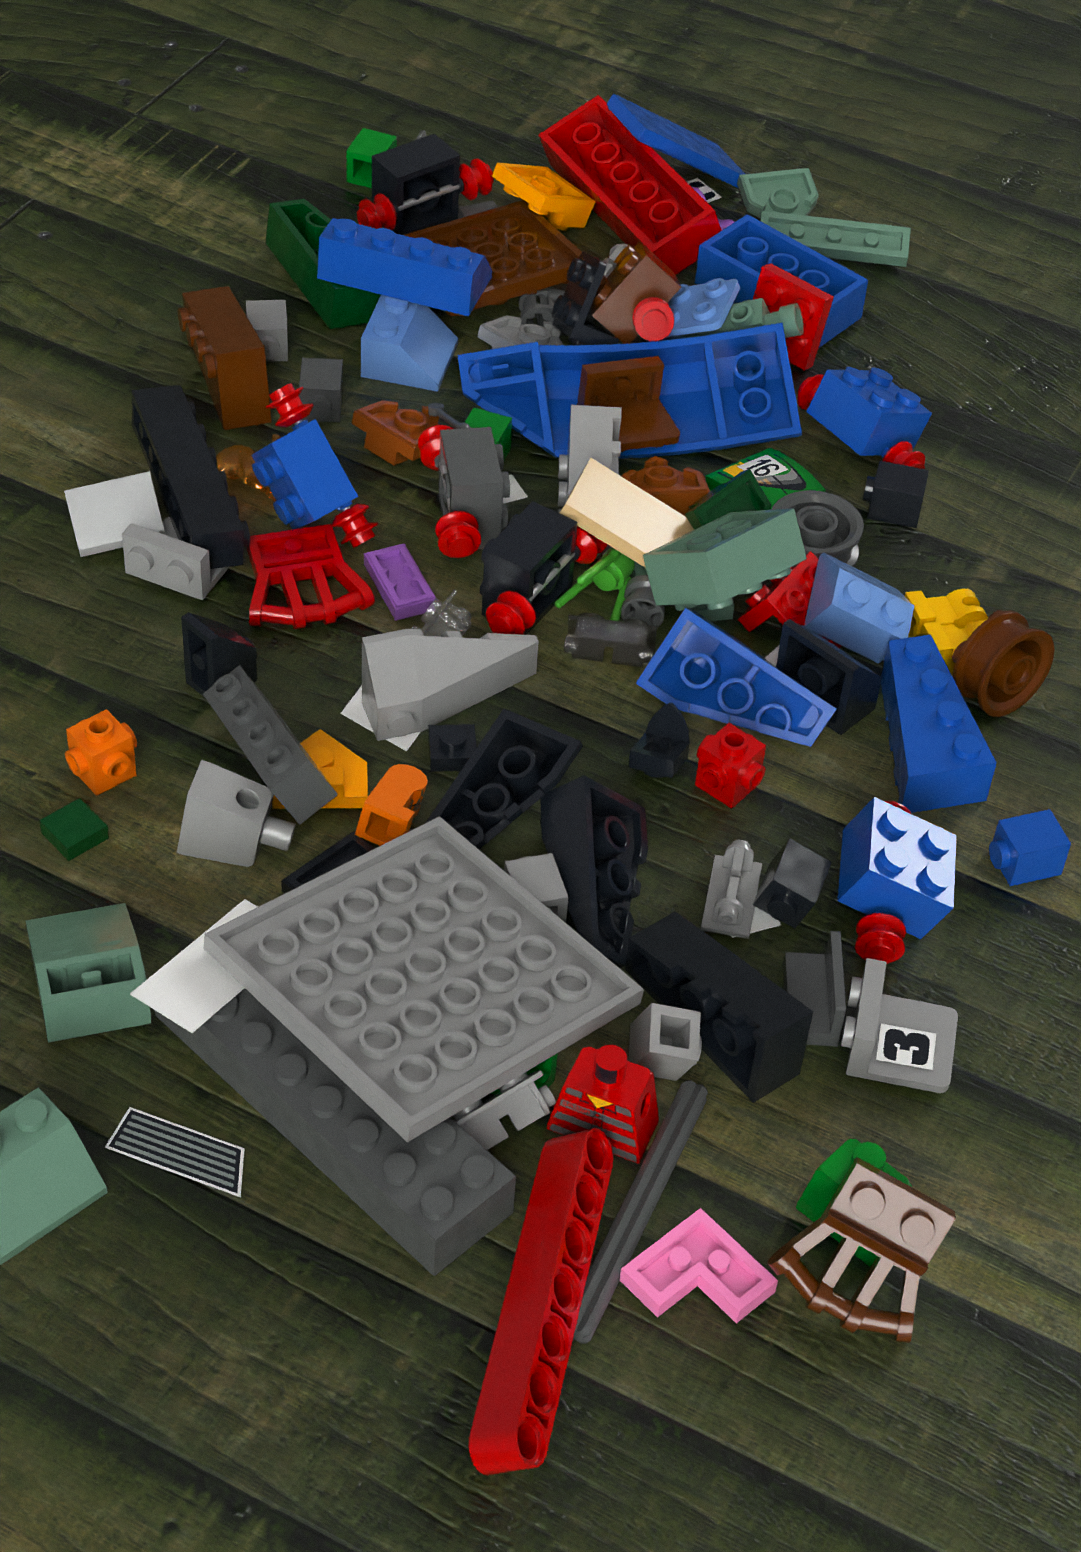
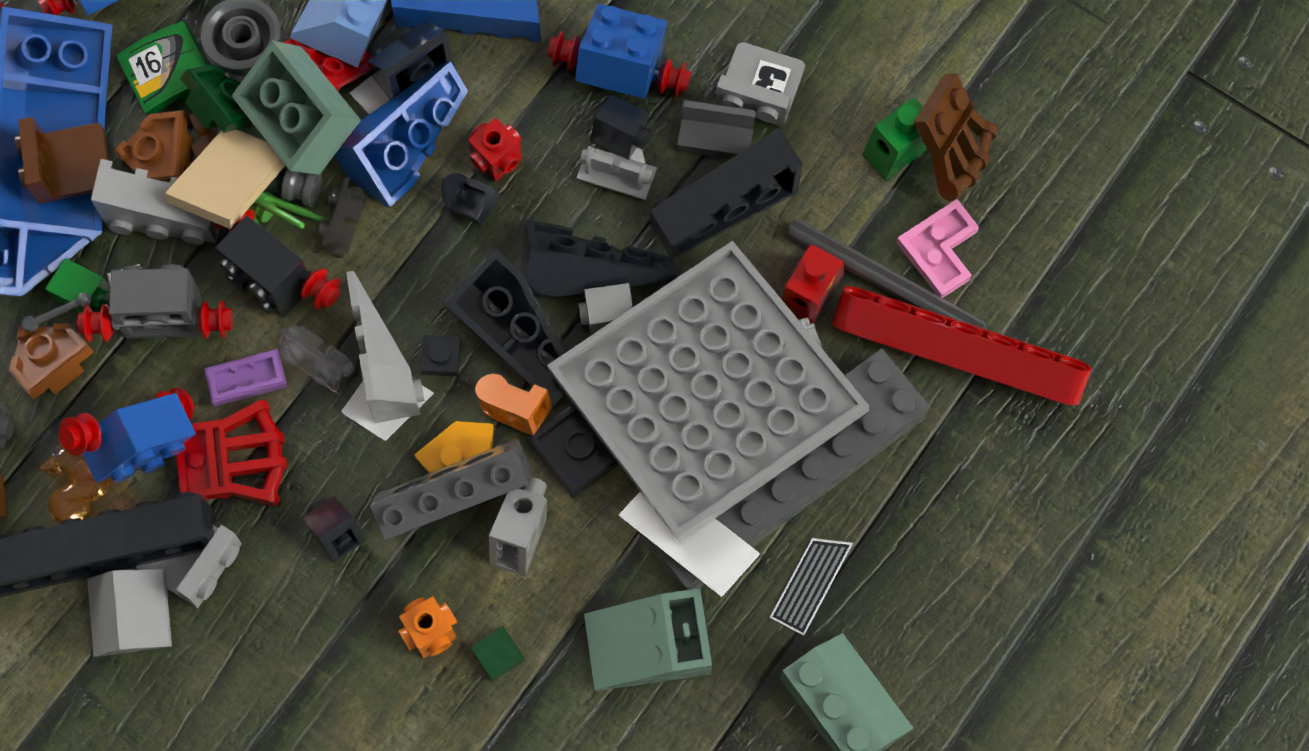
camera: 80 degrees left, 25 degrees up
light grey brick [628,1003,702,1081] -> none

